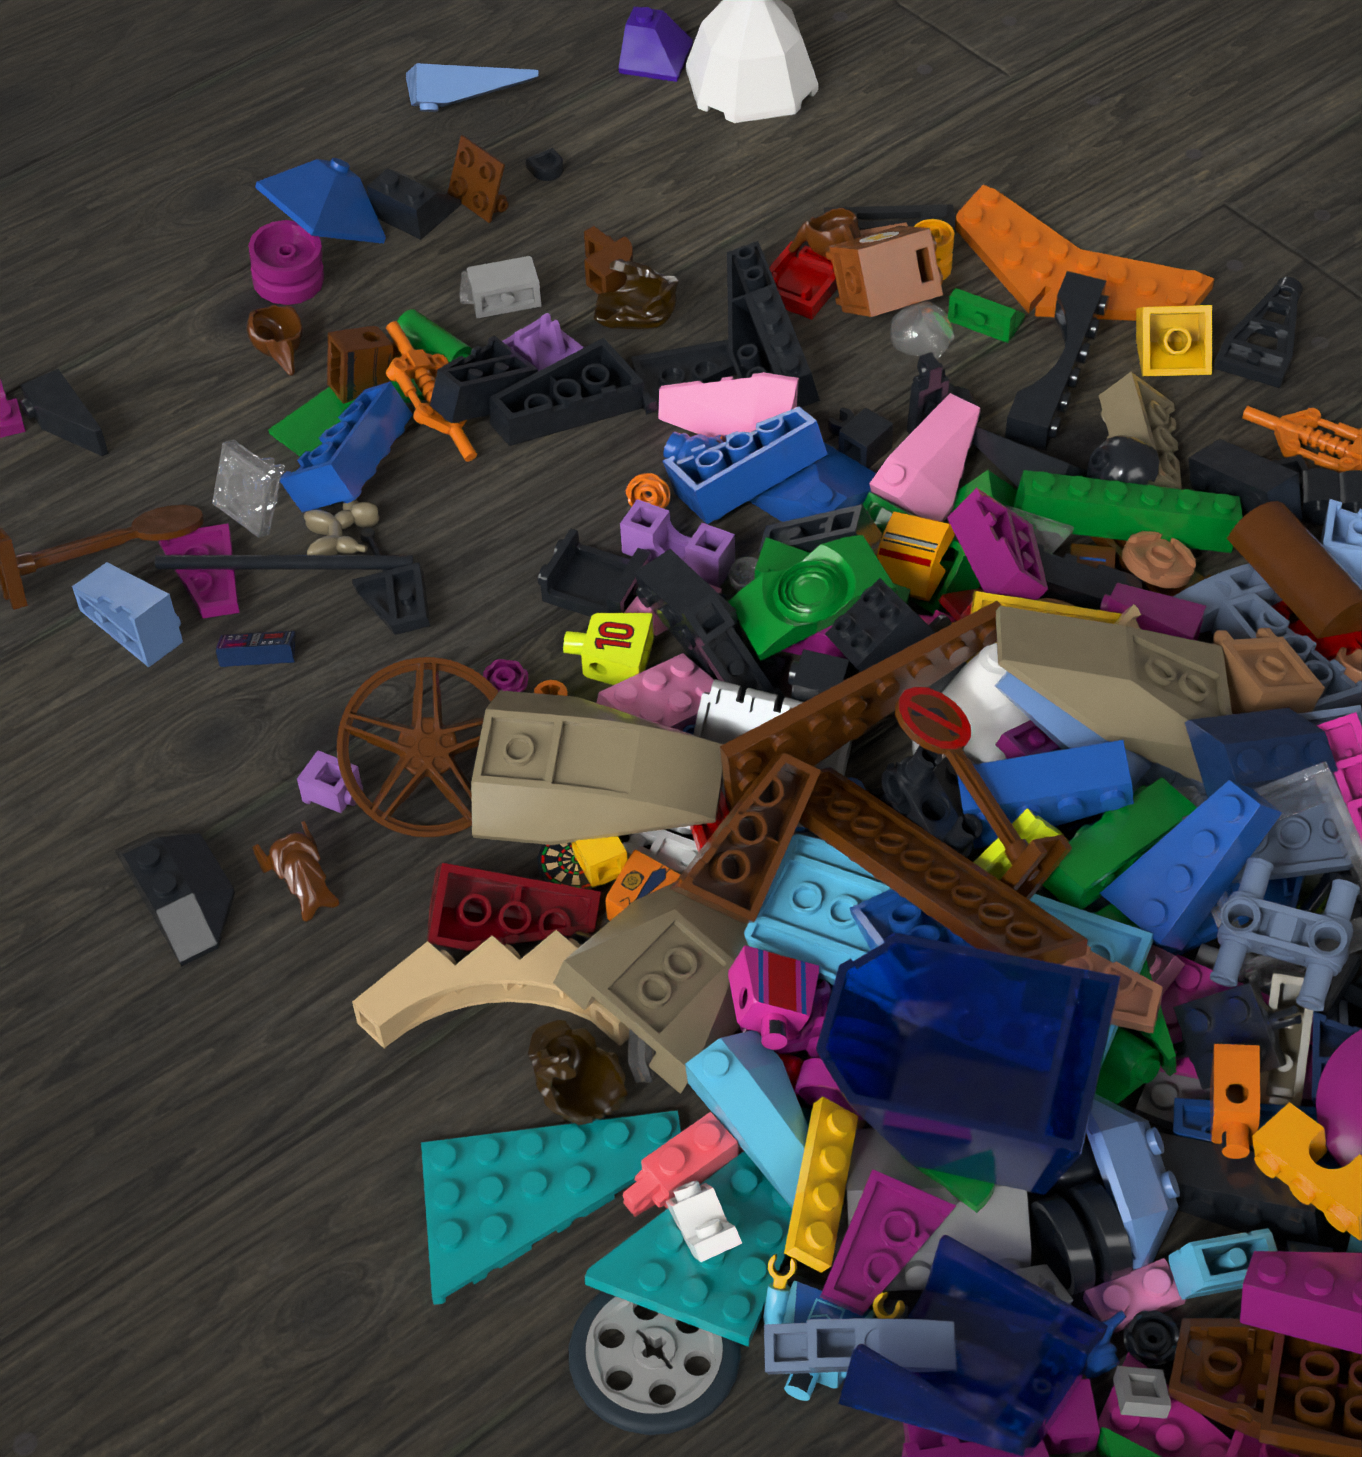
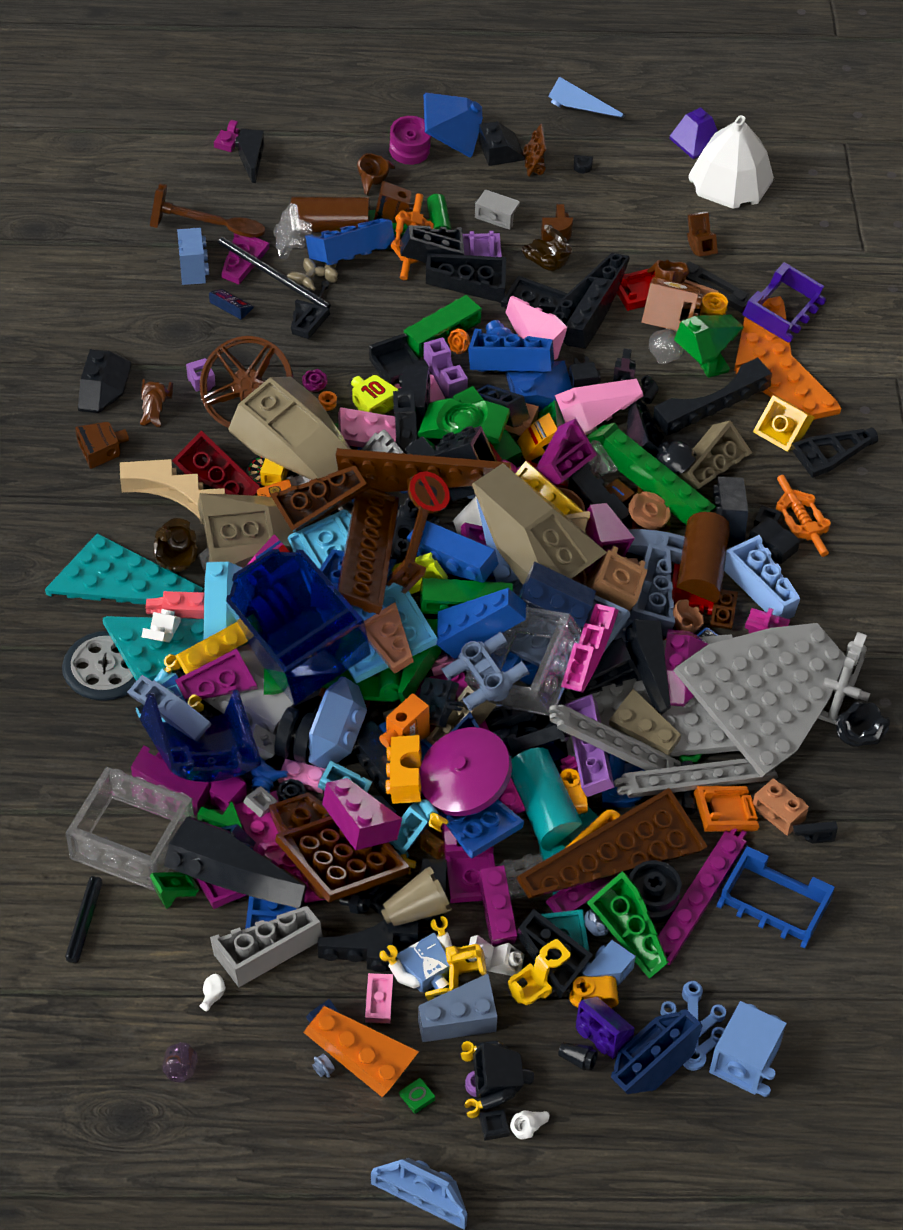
camera: 35 degrees right, 0 degrees up
none -> reddish brown torso [75,422,129,469]
none -> reddish brown brick [290,197,370,232]
none -> green brick [404,295,482,358]
none -> green wedge [674,314,744,365]
none -> reddish brown brick [687,211,718,257]
none -> dark purple hinge [742,262,826,342]

